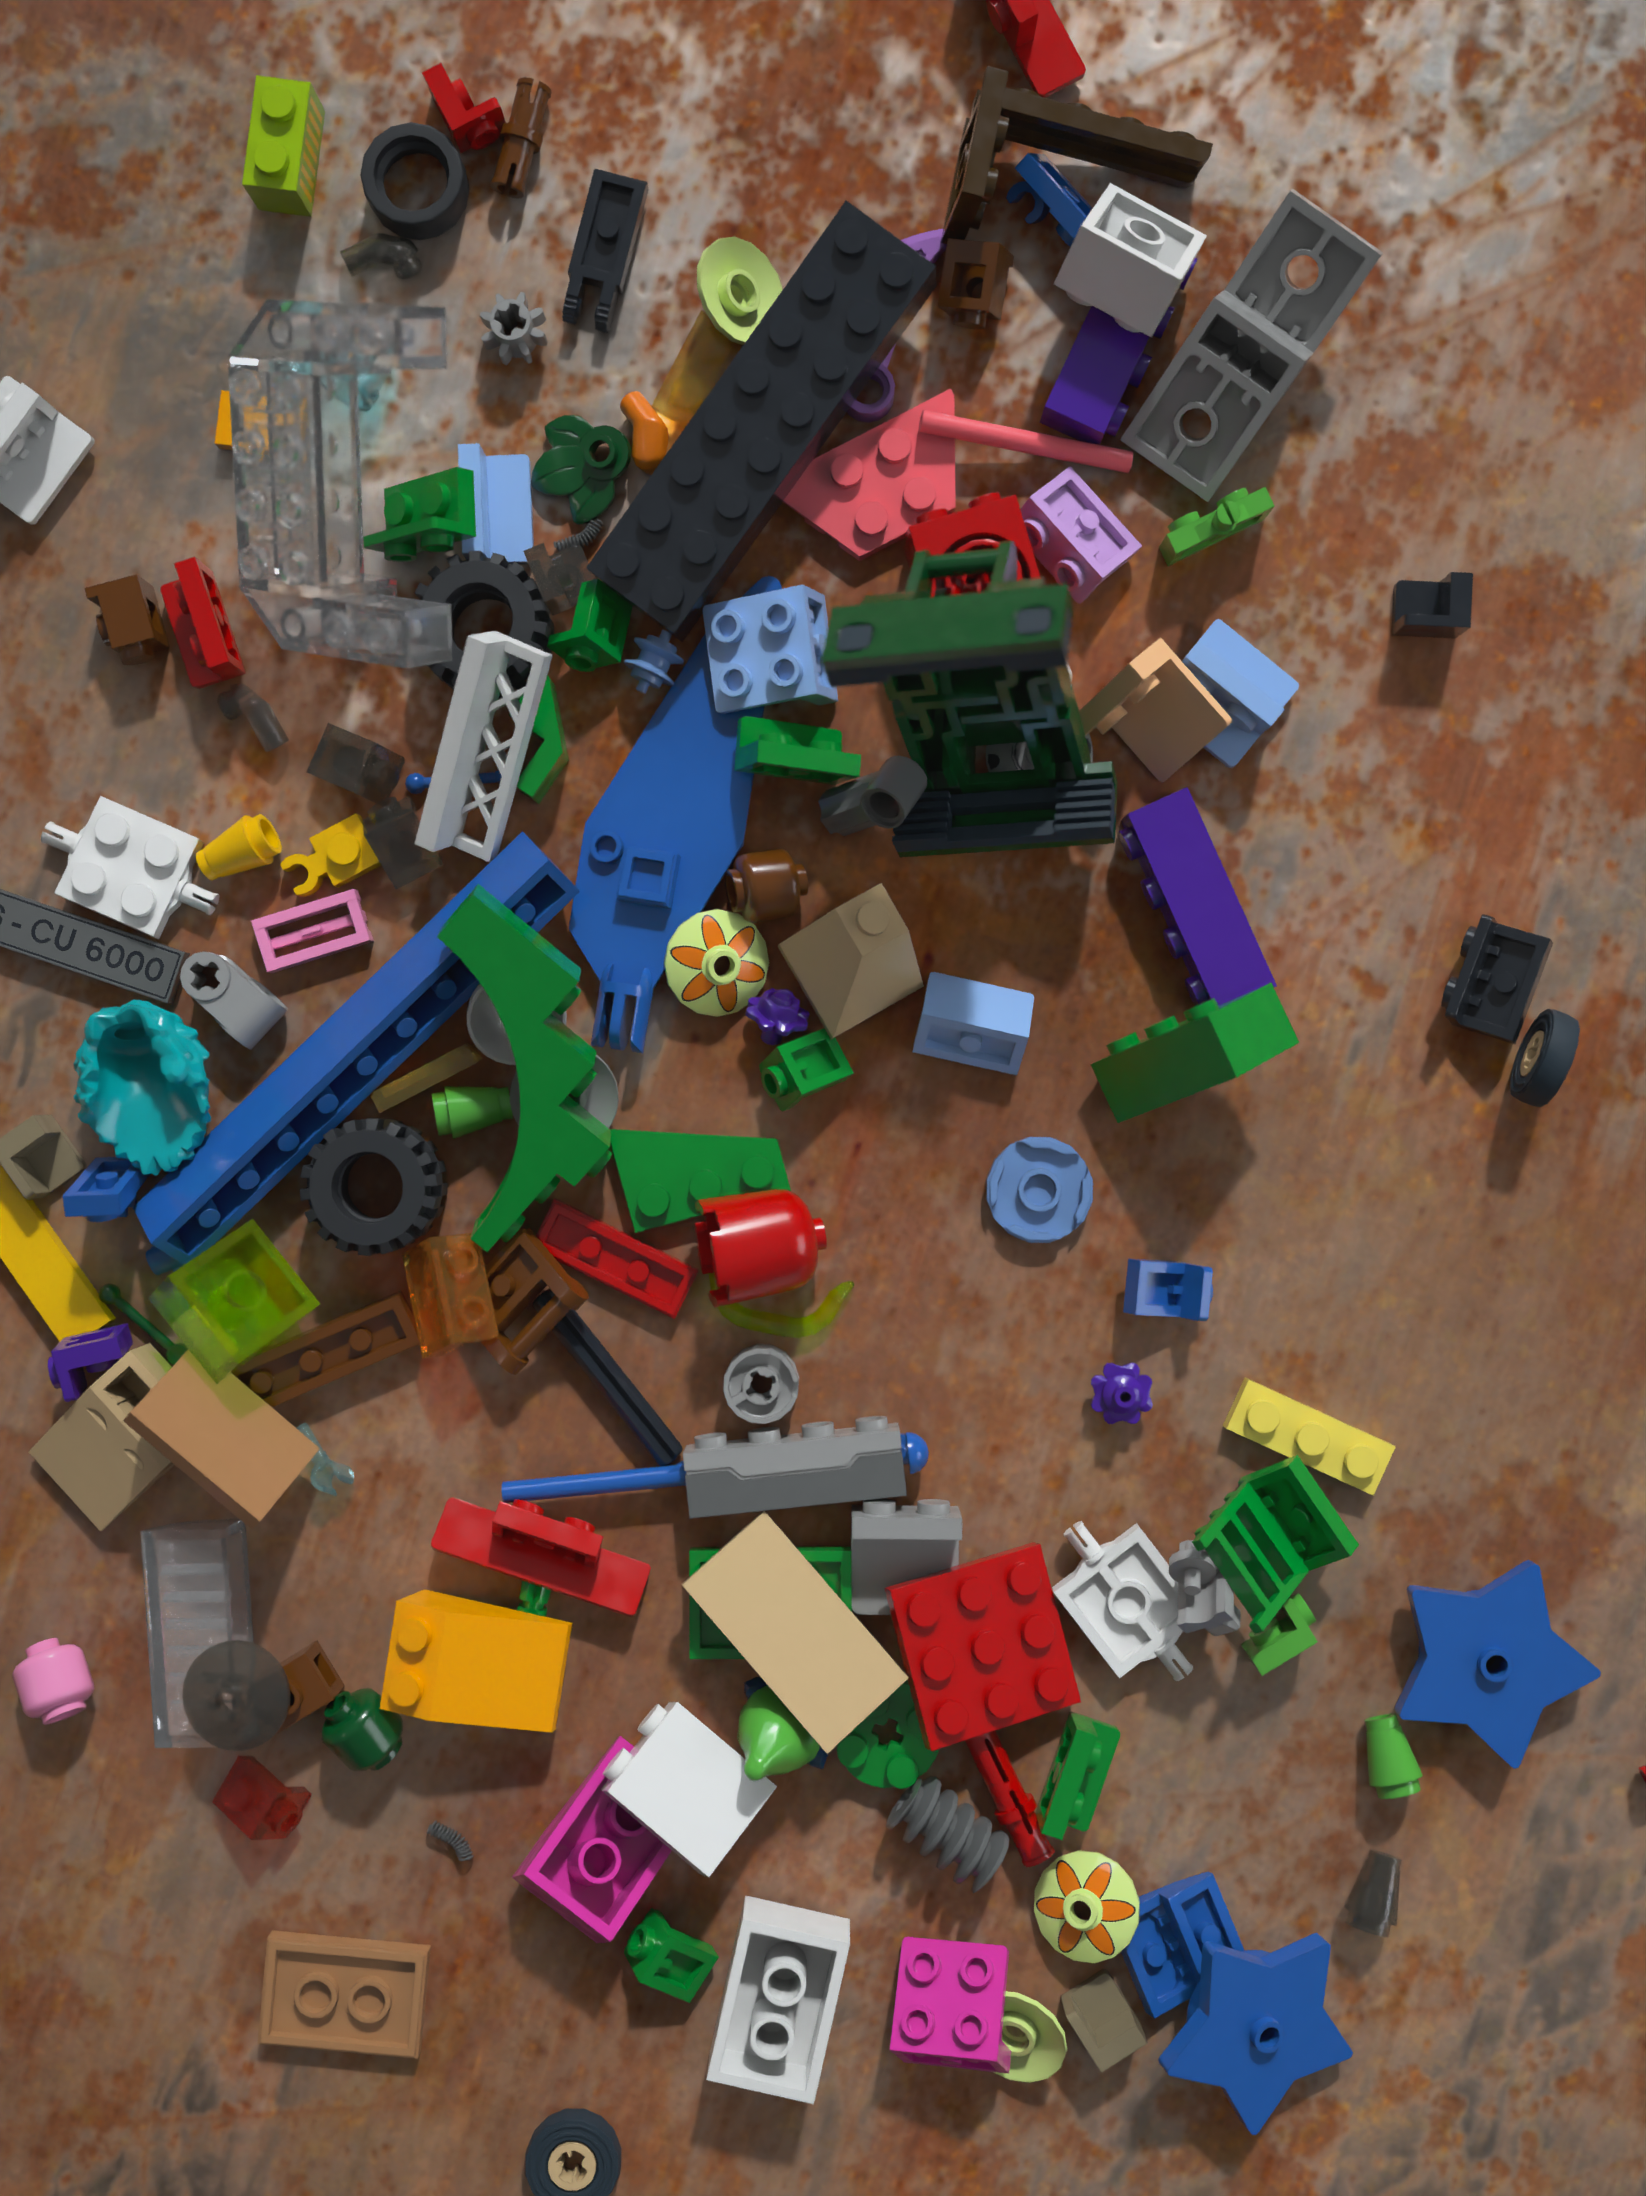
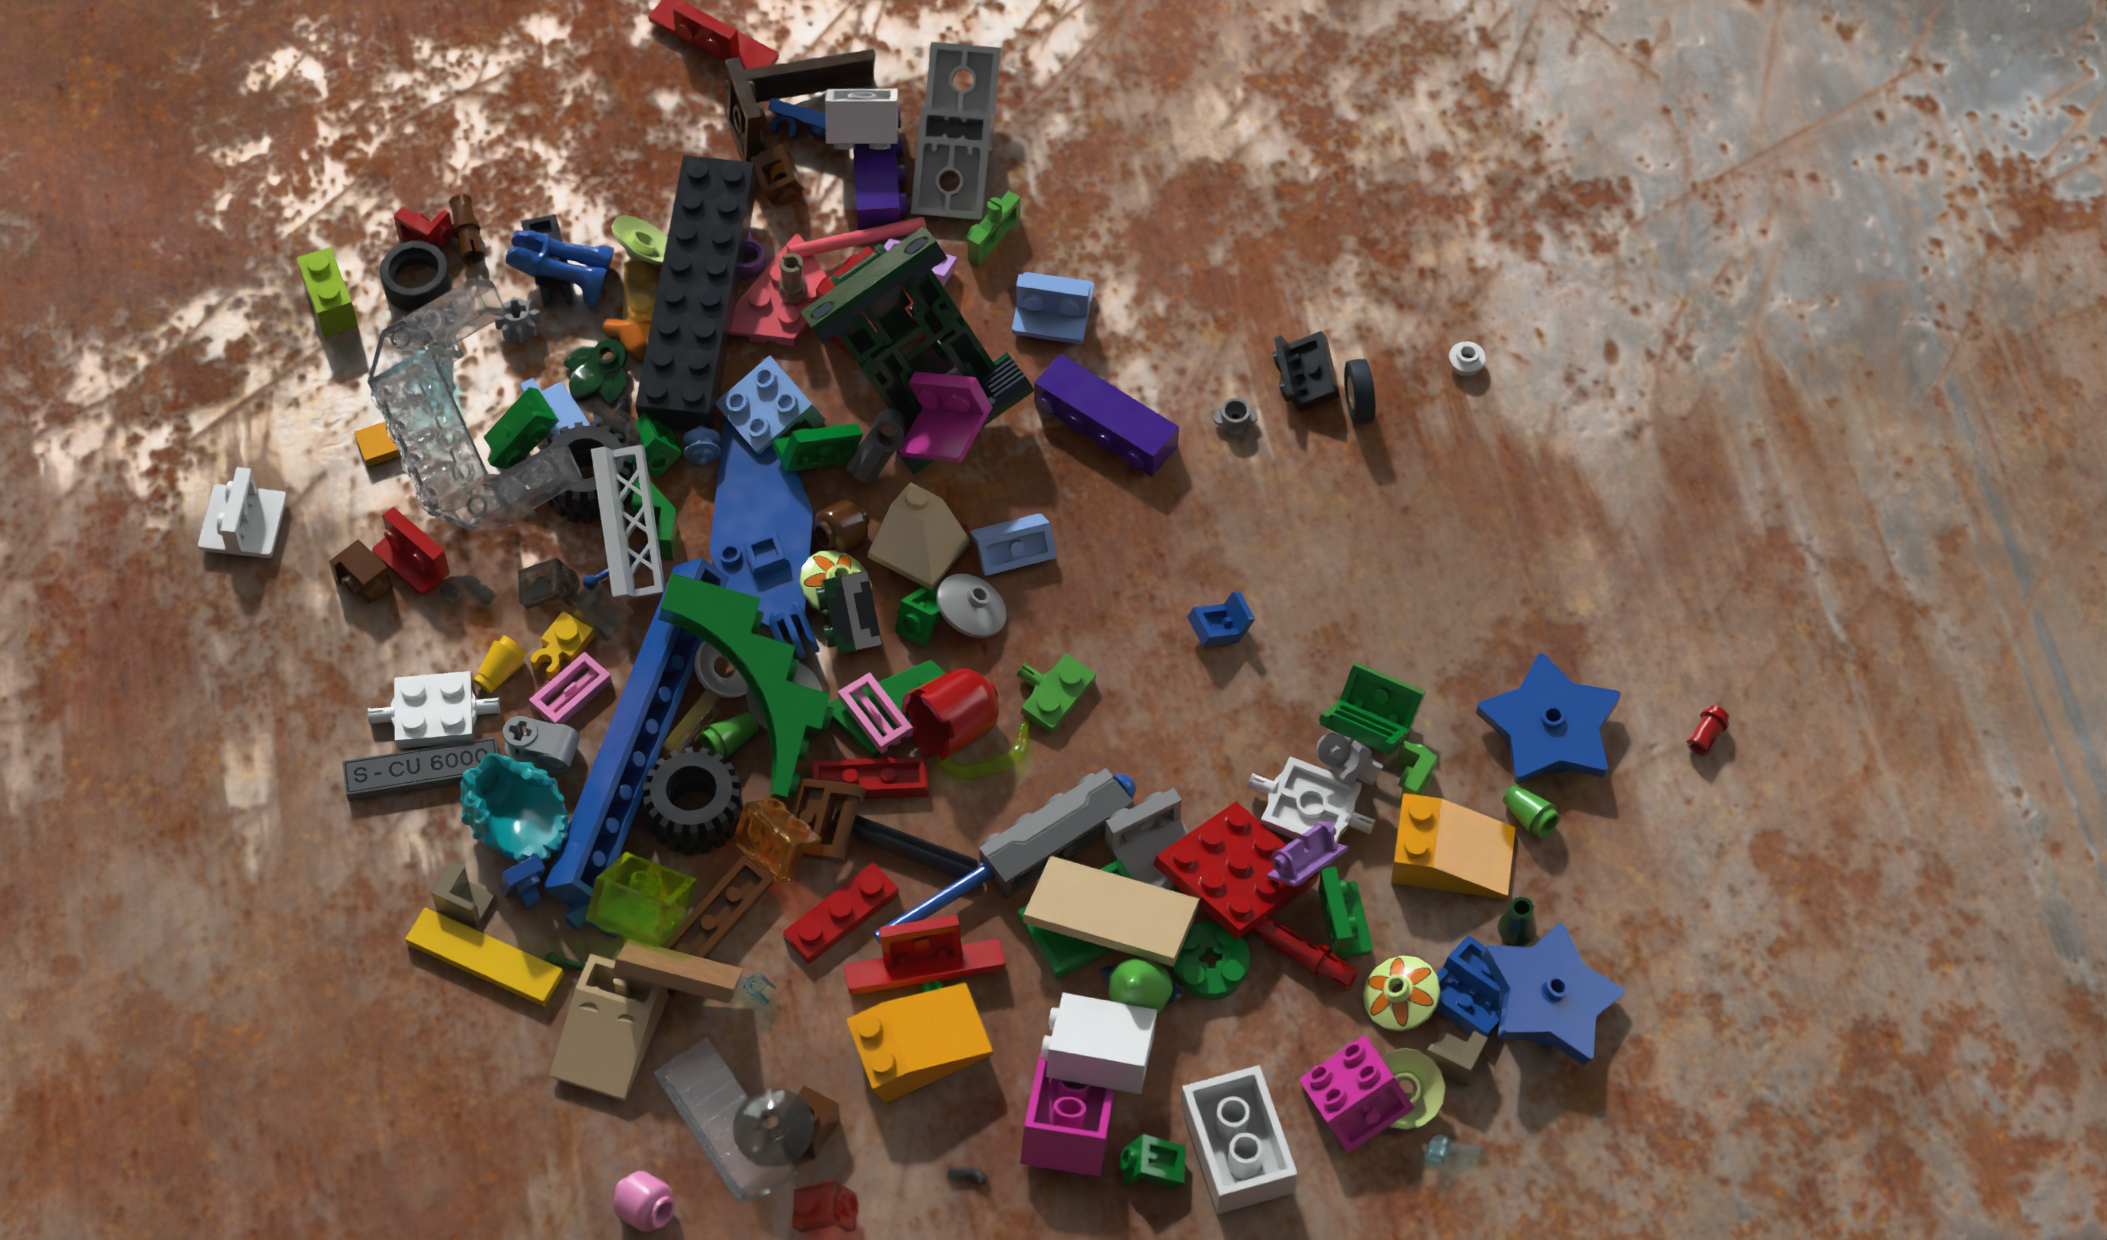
camera: 30 degrees left, 30 degrees down
dark purple bracket [48,1323,133,1402] -> none
dark green head [322,1688,403,1771] -> none
light grey wheel [723,1344,799,1424] -> none
dark purple plant [745,988,810,1045] -> none
dark grey piece [886,1776,1009,1894] -> none
medium blue tile [986,1137,1093,1243] -> none
light nougat bracket [1079,638,1232,782] -> none
green wedge [1090,982,1299,1123] -> none
dark purple plant [1091,1362,1153,1424] -> none
light yellow plate [1223,1377,1396,1496] -> none
clear smoke cone [1344,1849,1402,1938] -> none
black panel [1391,572,1473,639] -> none
none -> blue piece [505,230,615,308]
none -> dark tan pin [779,253,808,303]
none -> red plate [783,862,899,965]
none -> brick [815,571,883,654]
none -> bright pink tile [838,672,913,754]
none -> dark pink bracket [898,372,993,463]
none -> light grey dish [936,574,1007,638]
none -> bright green plate [1016,653,1096,734]
none -> flat silver plate [1213,398,1257,437]
none -> medium lavender hinge [1267,822,1348,887]
none -> light orange slope [1391,793,1516,899]
none -> clear light blue hand [1424,1135,1483,1165]
none -> dark green cone [1498,897,1537,946]

